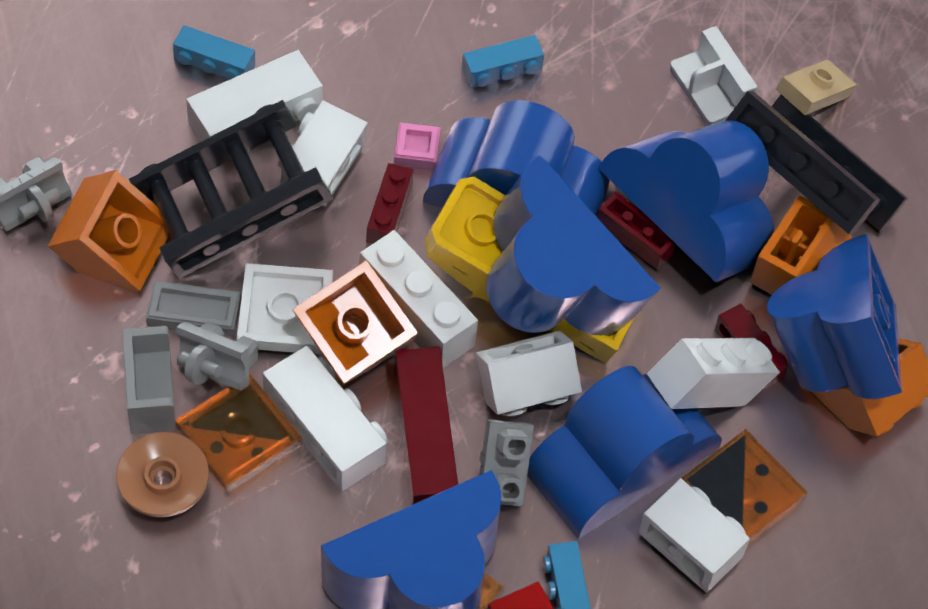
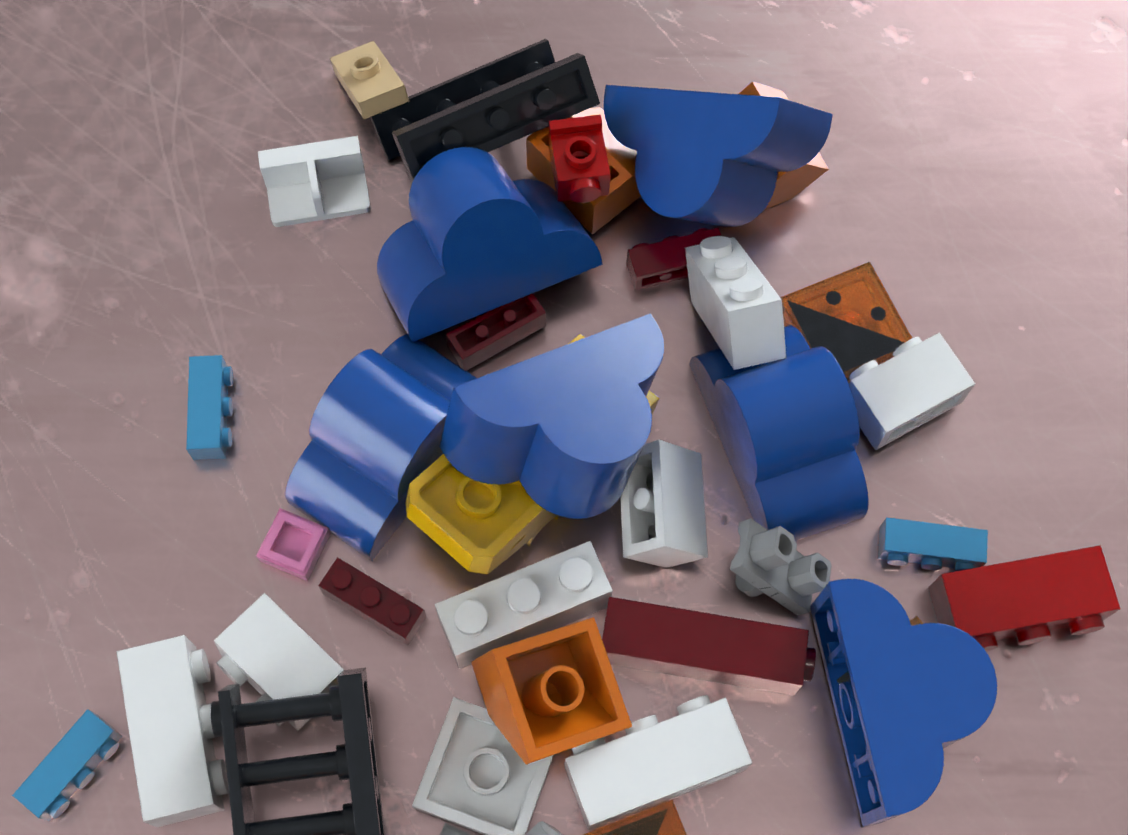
camera: 70 degrees left, 10 degrees up
none -> red brick [549,114,611,203]

